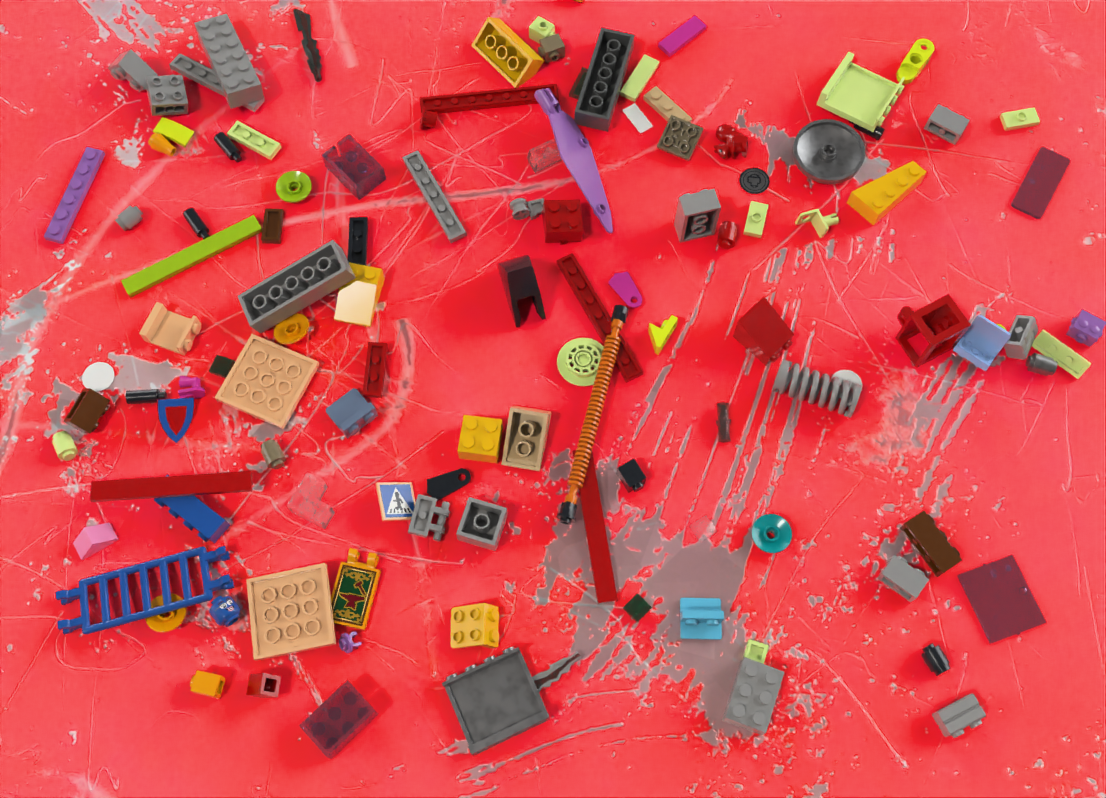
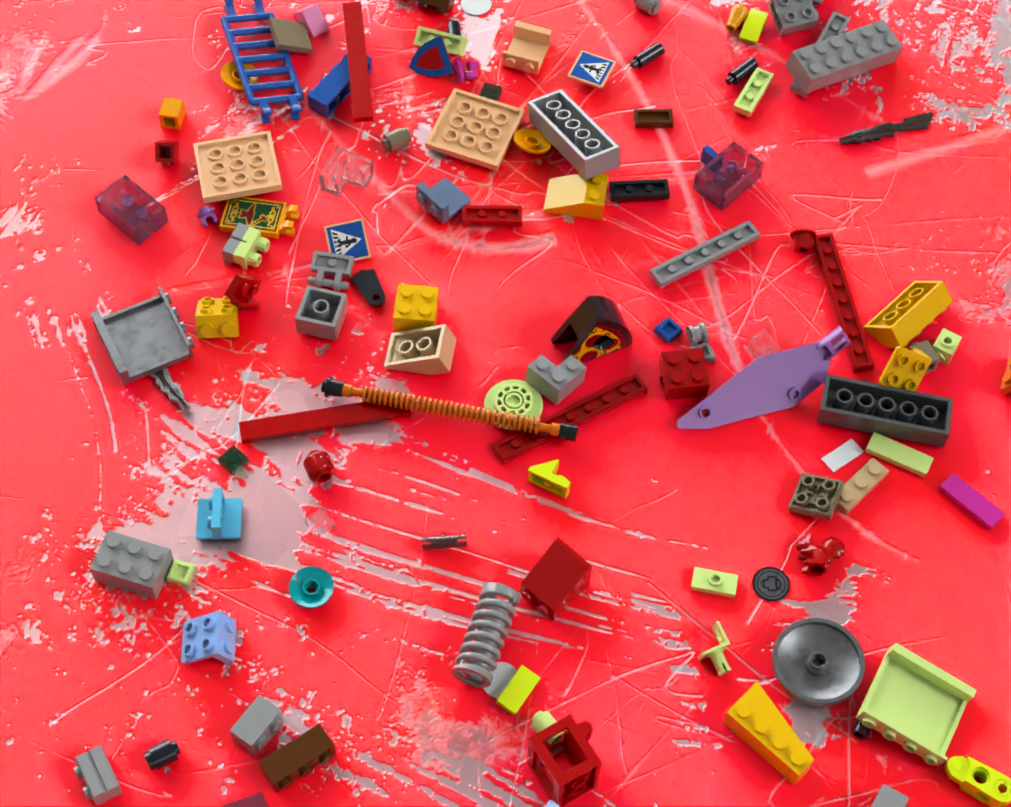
camera: 85 degrees right, 10 degrees down
lime tile [121,215,262,298] -> none
blue head [209,596,241,627] -> none
lime dish [276,171,312,203] -> none
dark pink piece [608,271,642,308] -> none
black brick [616,459,646,493] -> none
brick [674,188,721,243] -> none
red brick [717,221,737,249] -> none
none -> light blue bracket [181,611,237,664]
none -> yellowish green hips [222,222,270,269]
none -> red bracket [224,274,262,309]
none -> dark tan tile [268,17,313,54]
none -> red head [303,450,335,483]
none -> yellowish green plate [413,26,468,57]
none -> neon yellow tile [496,665,541,716]
none -> light grey brick [525,354,587,405]
none -> yellowish green brick [530,711,564,746]
none -> piece [567,50,616,89]
none -> blue tile [653,317,683,345]
none -> tile [700,145,721,172]
none -> yellow bracket [879,346,933,392]

